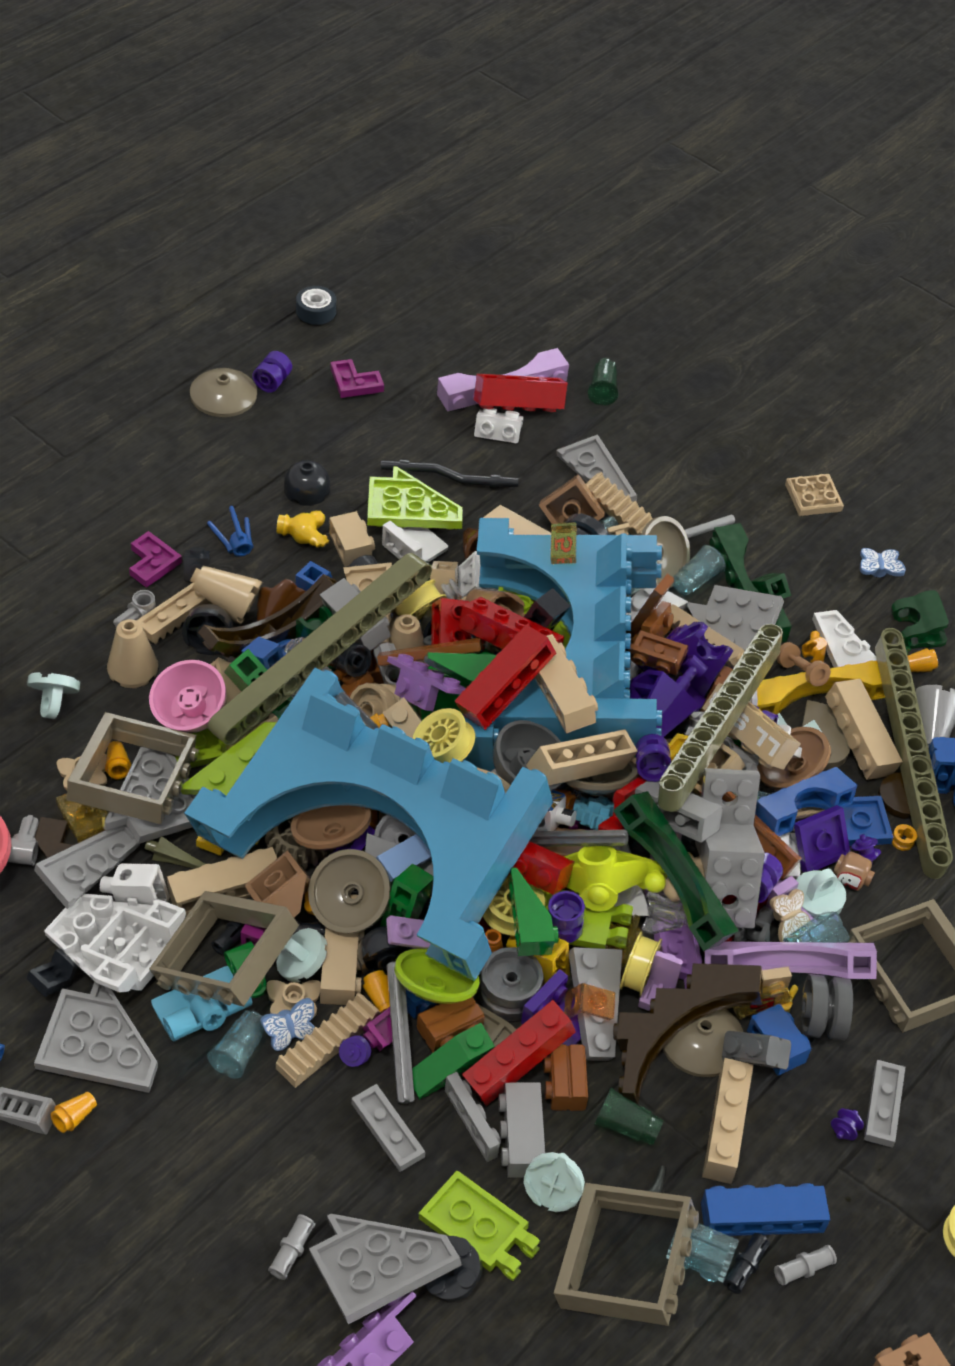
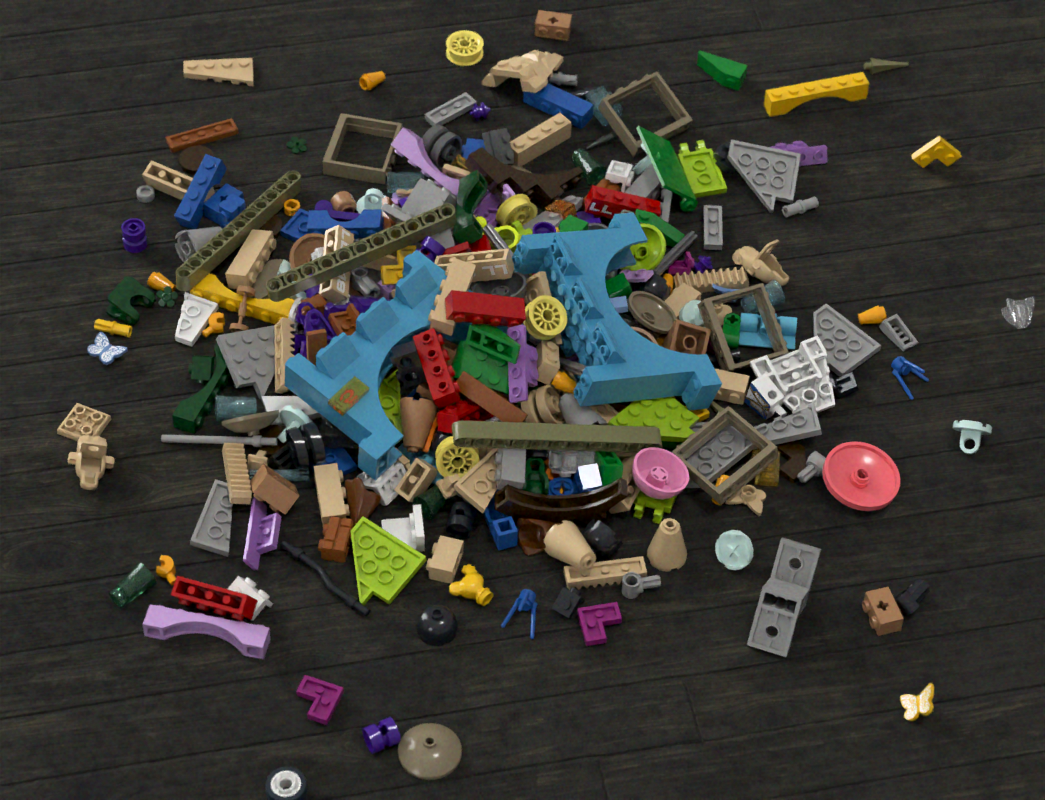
camera: 140 degrees left, 0 degrees up
light grey bush [441,579,463,599] -> none
none -> tan piece [67,435,115,490]
none -> yellow axle [94,319,132,338]
none -> light orange piece [156,555,176,585]
none -> medium lavender bracket [243,497,281,571]
none -> dark orange brick [318,516,354,563]
none -> tan wedge [482,50,563,93]
none -> white bracket [605,160,634,192]
none -> green door [636,126,698,212]
none -> tan piece [733,239,789,287]

